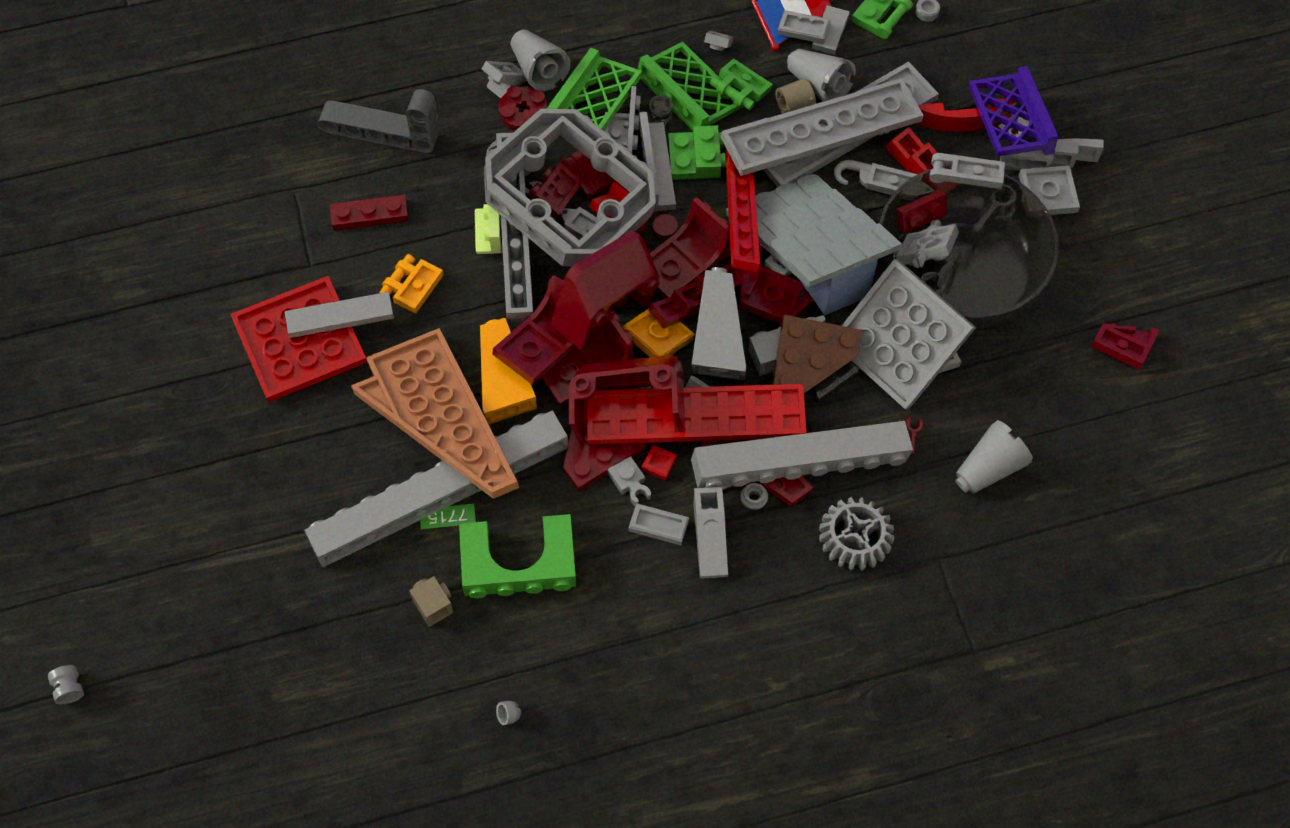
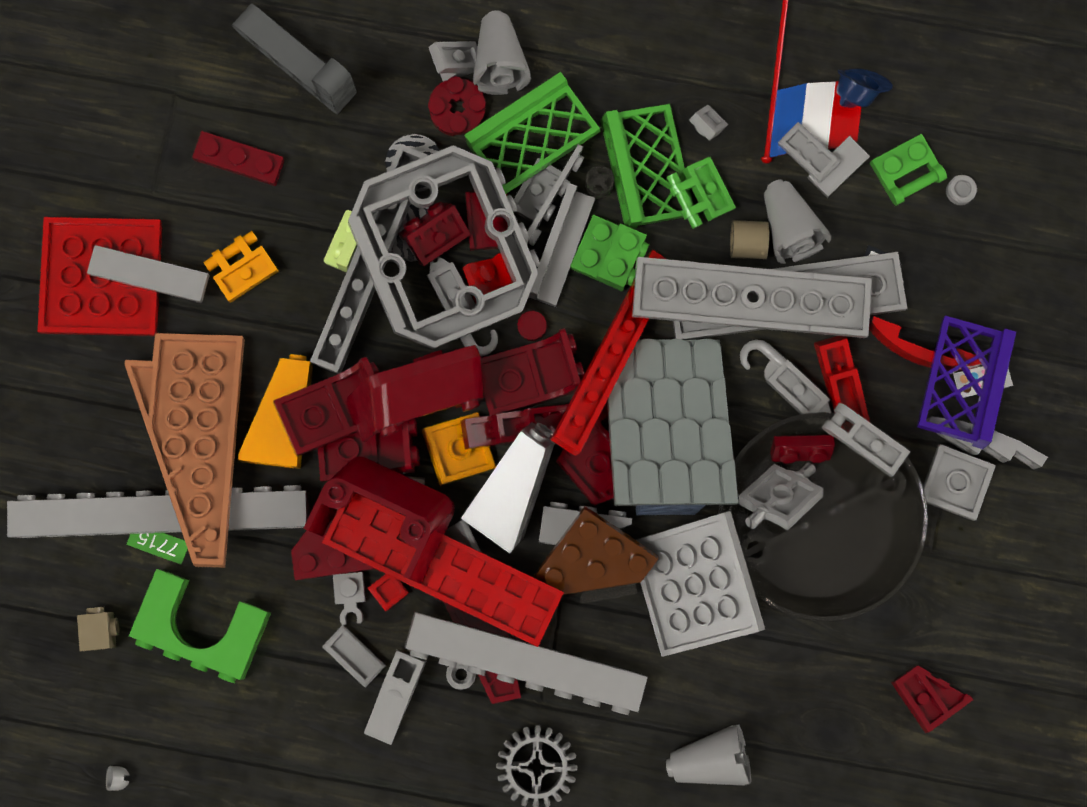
camera: 25 degrees right, 20 degrees up
dark red hand [905,416,923,454] -> none

